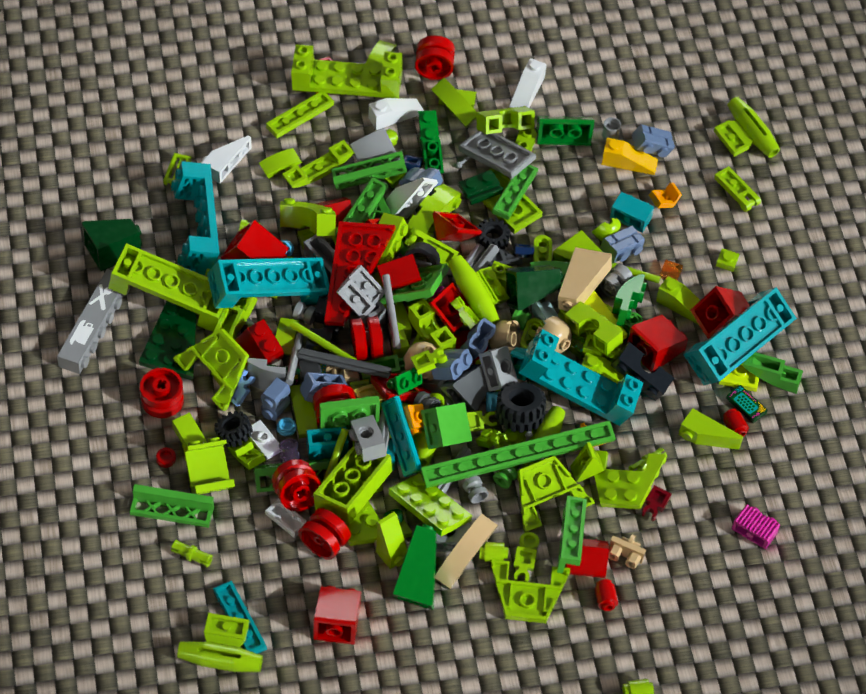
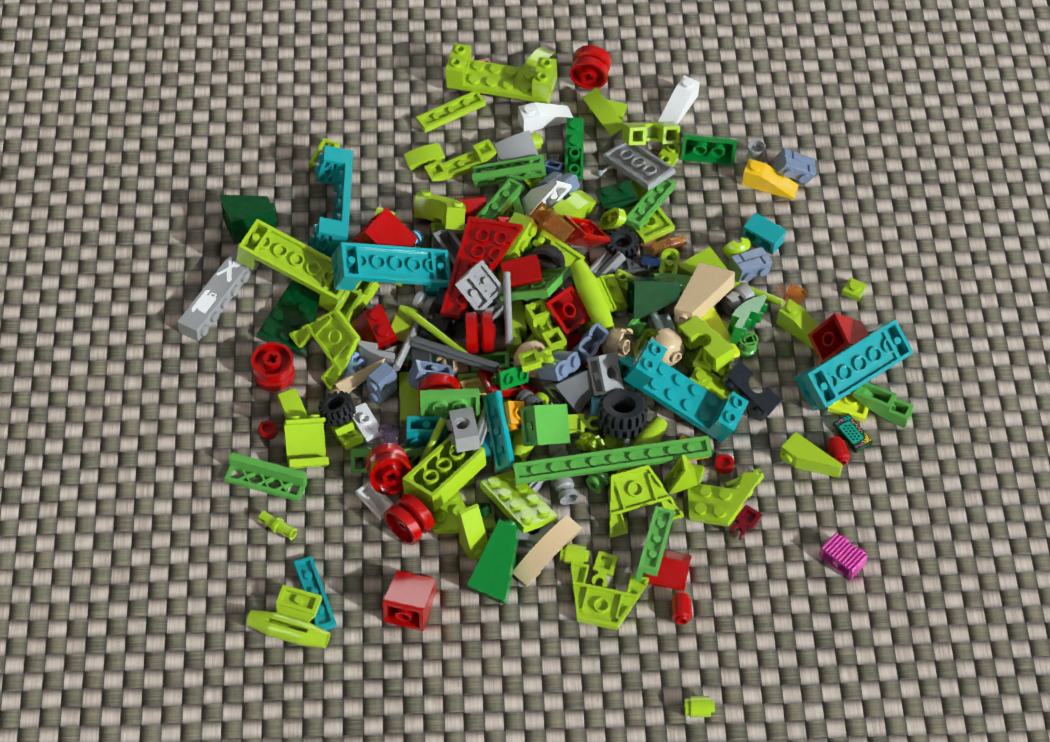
camera: 10 degrees right, 0 degrees up
white slope [201,136,251,184] -> none
medium azure plate [277,417,296,436] -> none
lime plate [451,296,481,329] -> none
lime tile [519,532,540,550] -> none
tan hips [608,534,646,569] -> none
red slope [628,315,688,372] -> none
light orange bracket [648,183,682,208] -> none
lime plate [714,97,780,158] -> none
lime plate [714,166,761,212] -> none
none -> tan bar [330,358,385,395]
none -> clear orange slope [530,201,575,243]
none -> lime plate [600,207,627,231]
none -> clear orange axle [650,234,687,254]
none -> red tile [714,454,734,474]

